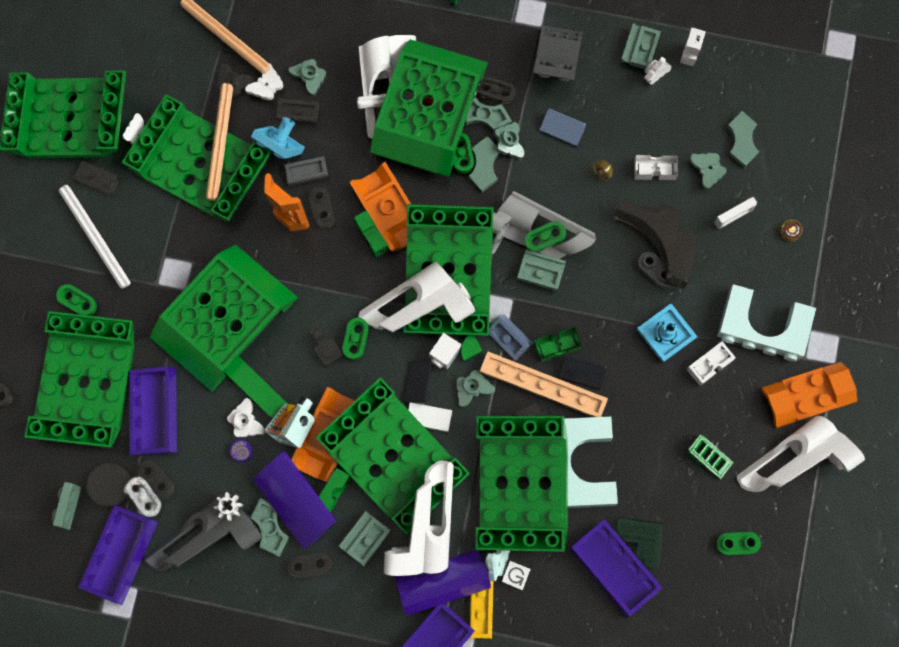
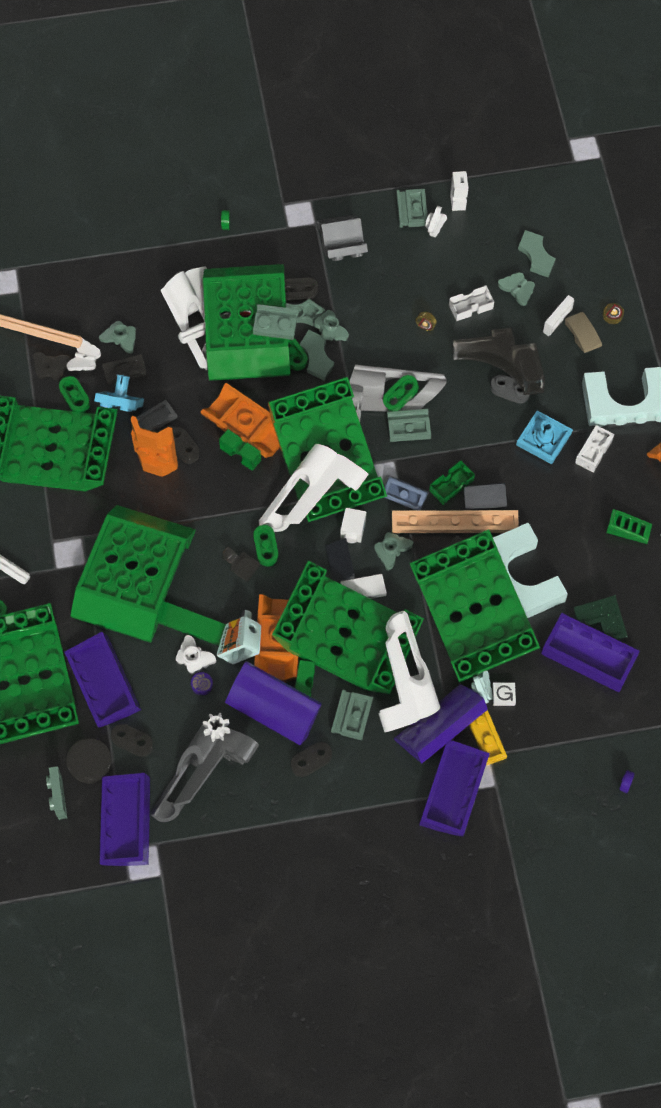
camera: 25 degrees left, 10 degrees down
clear smoke plate [124,477,161,517] -> none
light nougat axle [206,83,233,201] -> none
sand green tile [250,498,290,557] -> none
green tile [461,335,483,362] -> none
sand blue slope [539,109,586,147] -> none
none -> green plate [59,376,90,413]
none -> sand green plate [253,304,298,340]
none -> dark tan slope [565,312,602,353]

